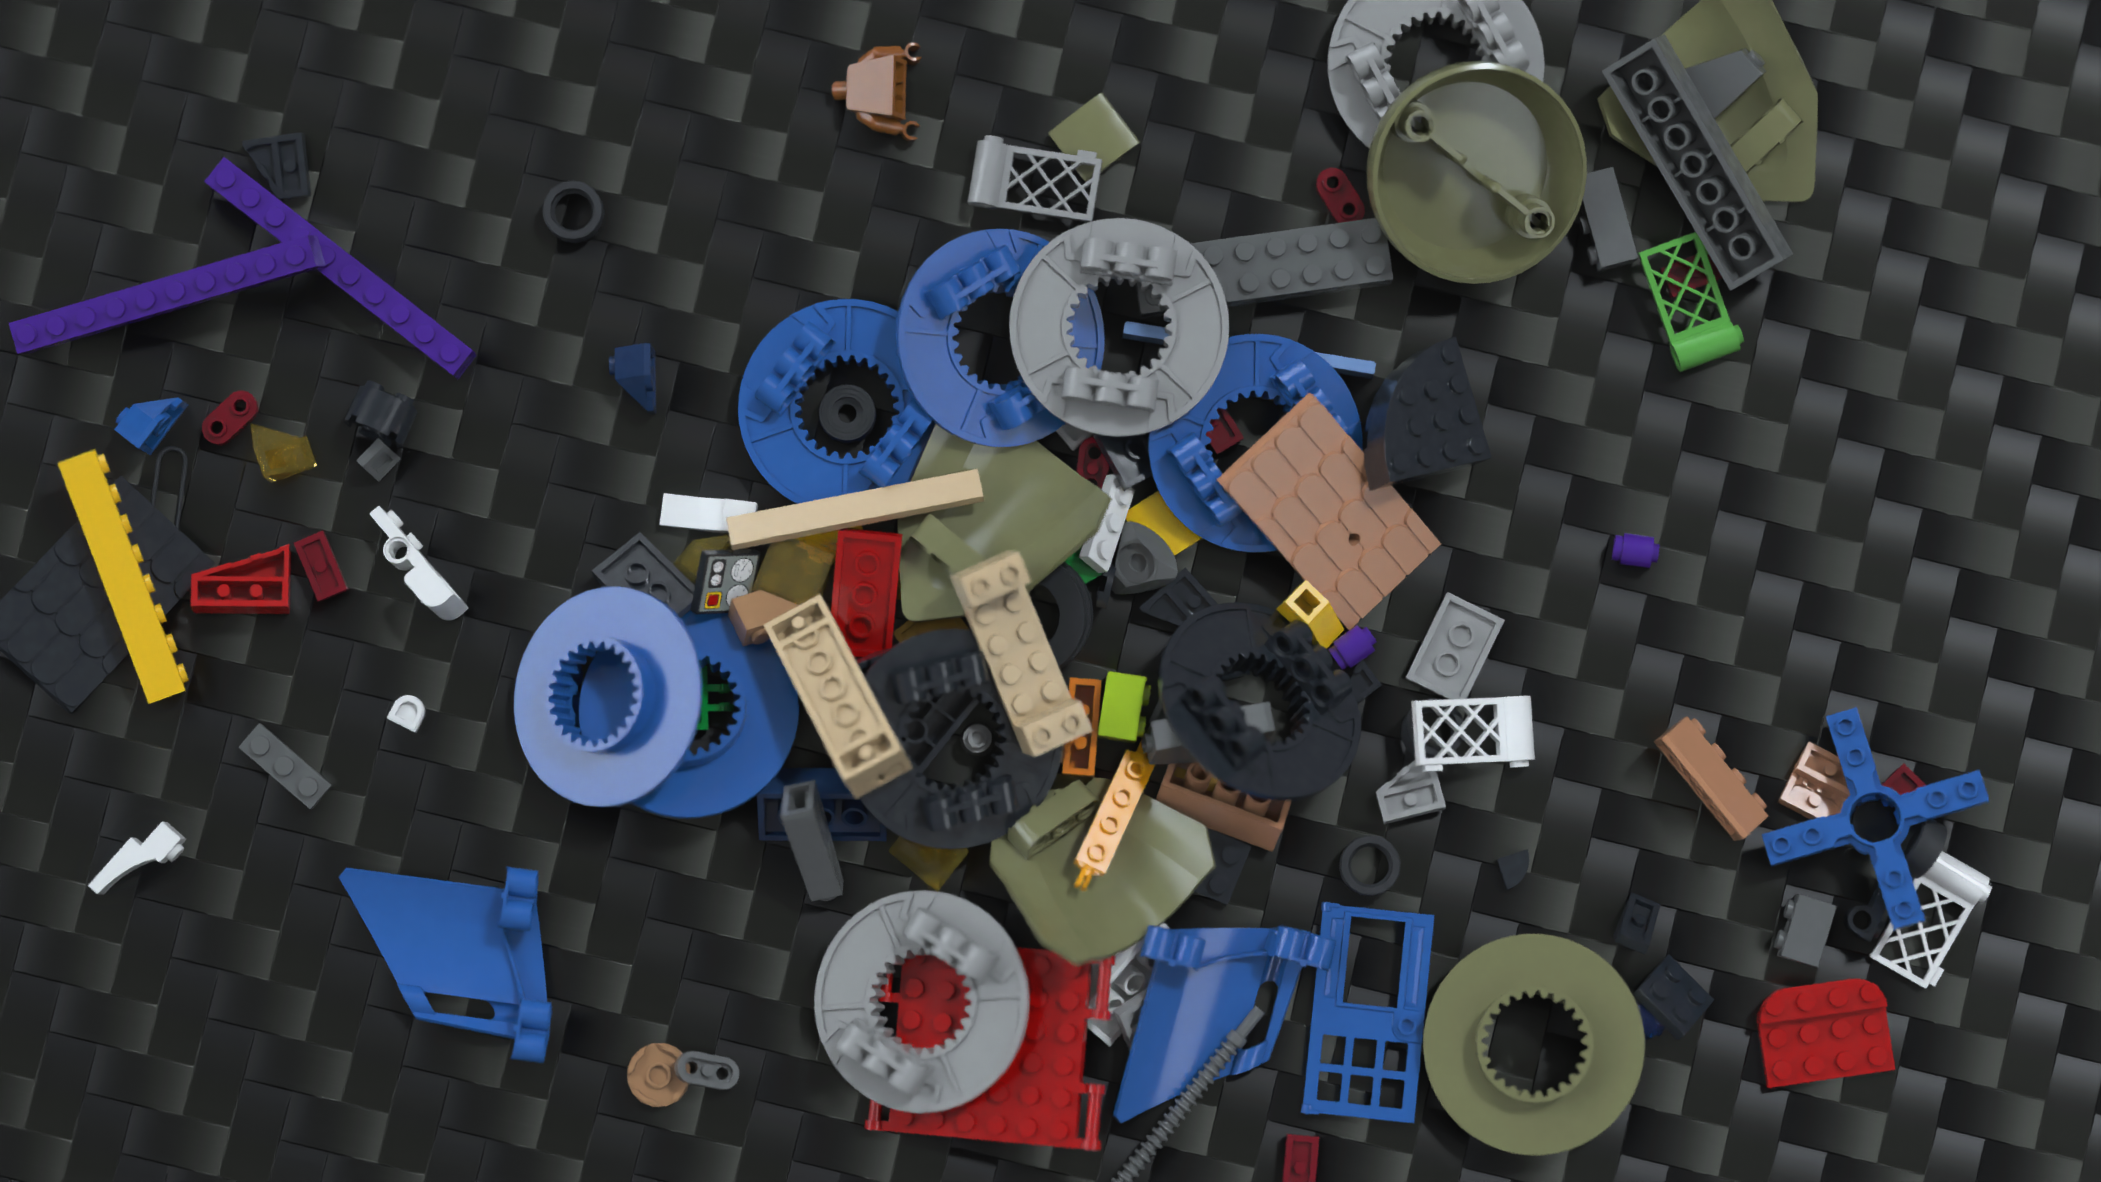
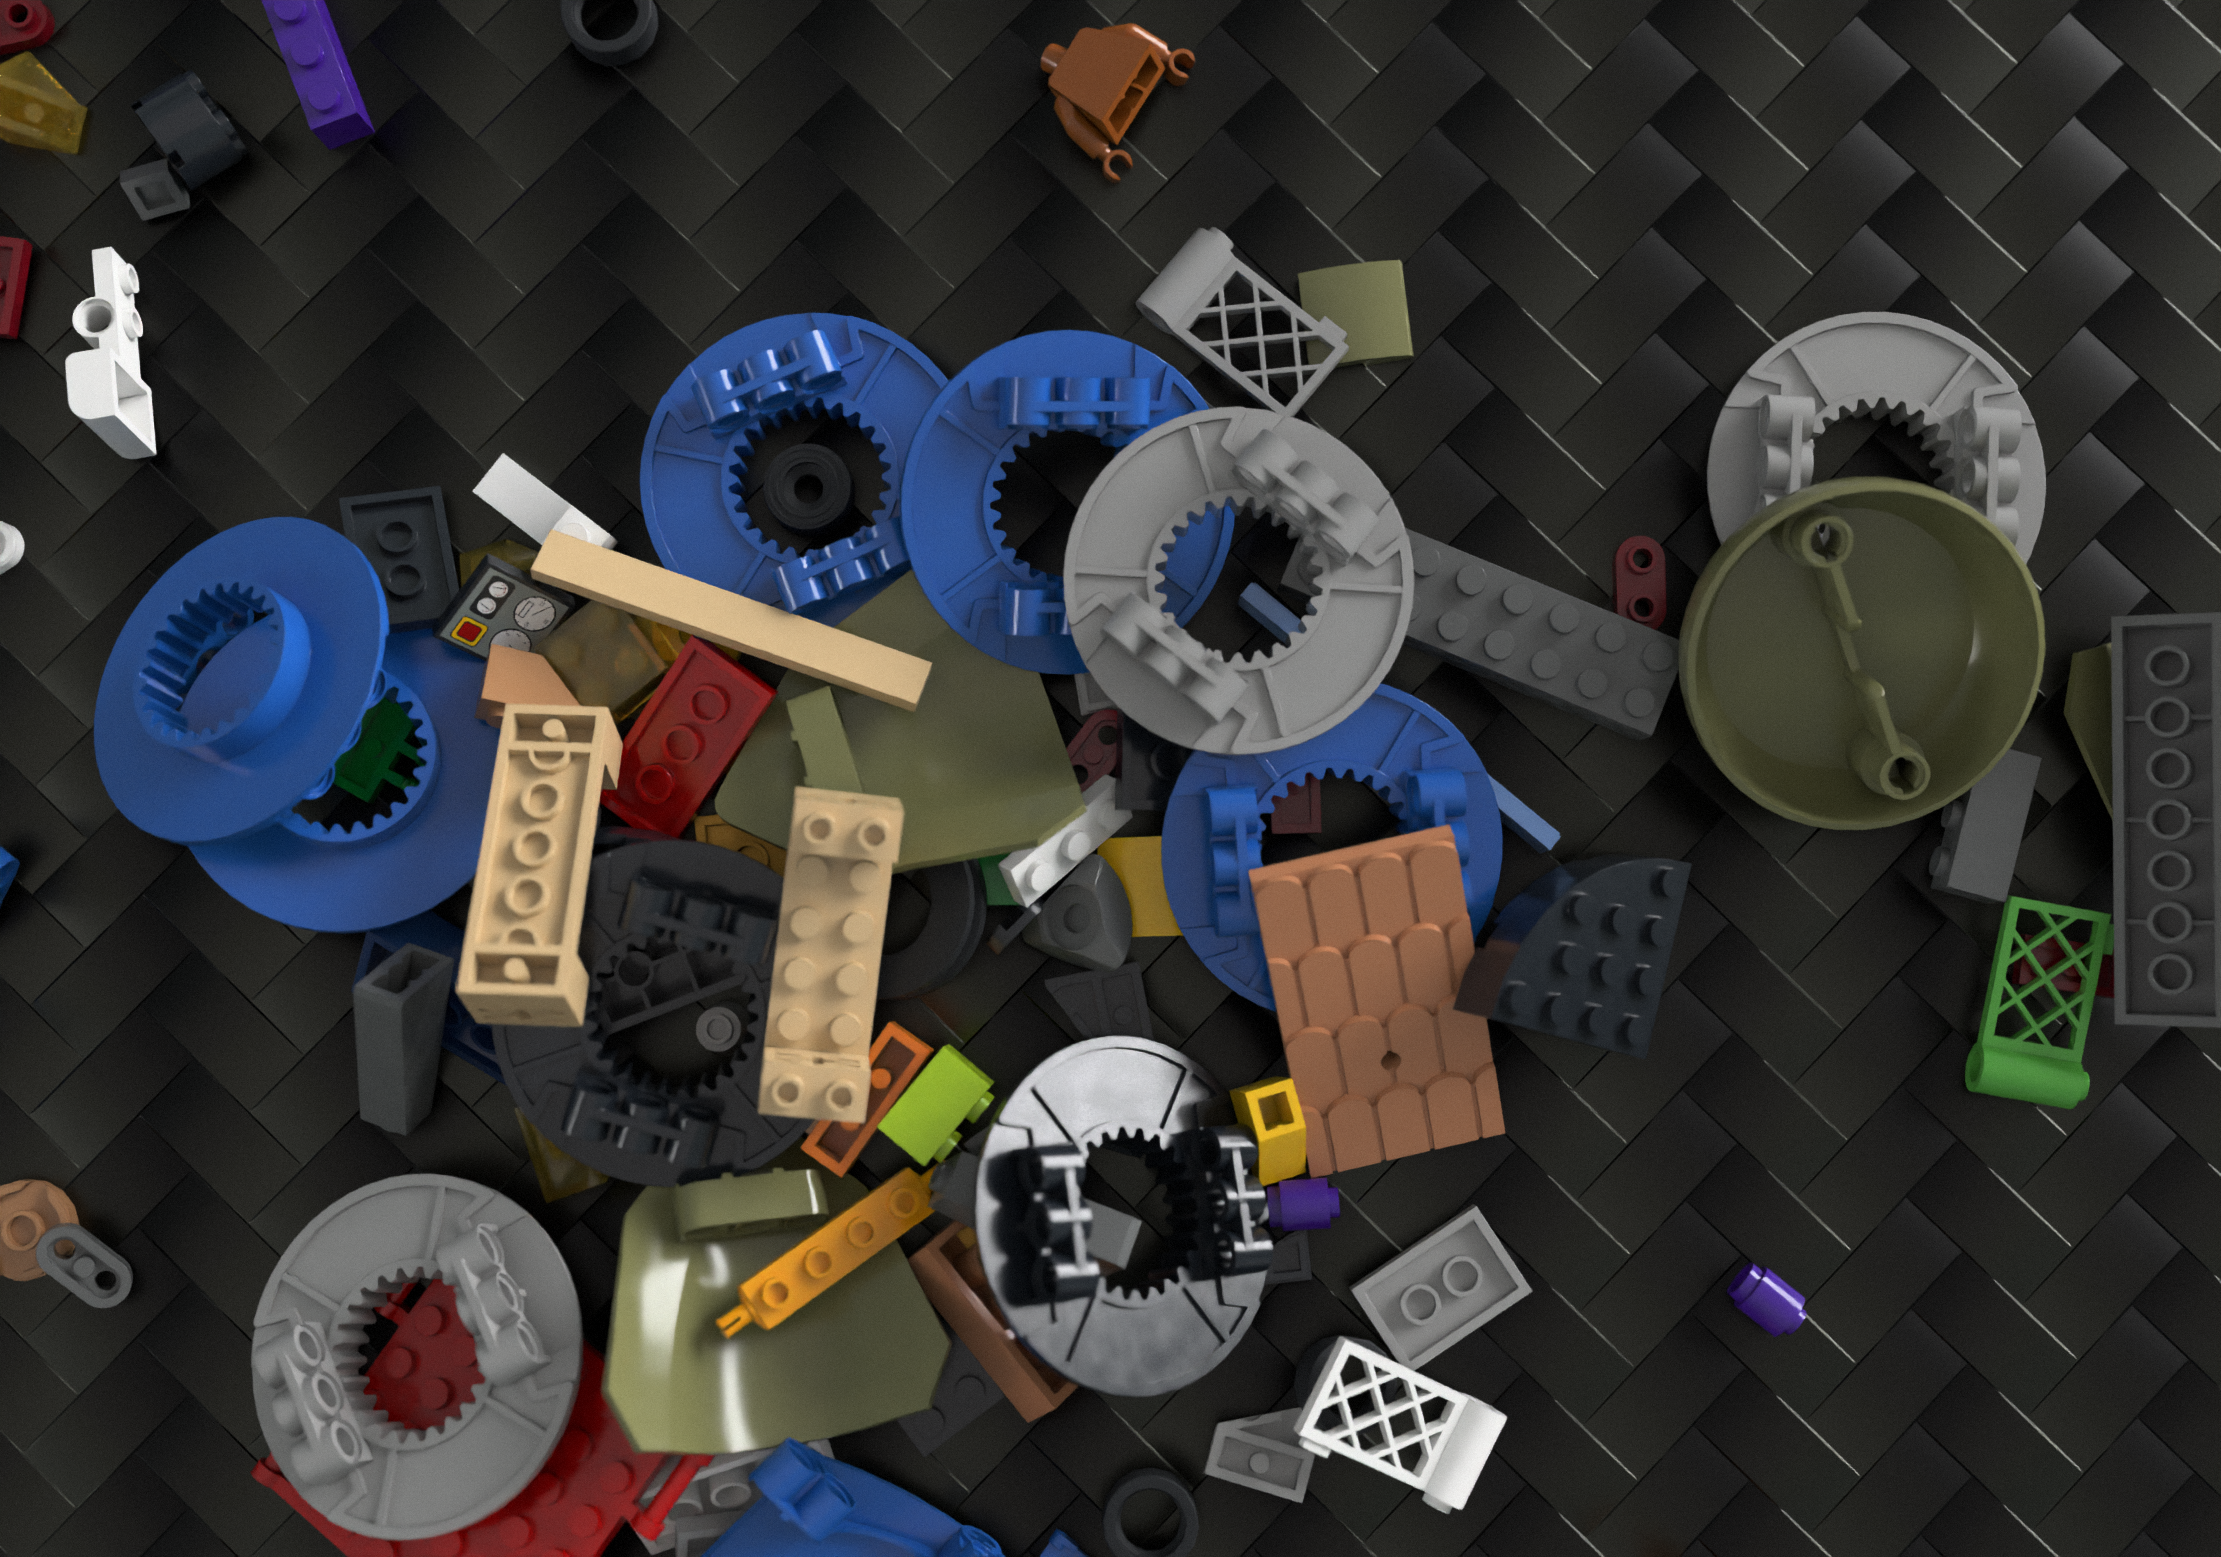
camera: 30 degrees right, 0 degrees up
dark blue slope [609,343,656,414] -> none

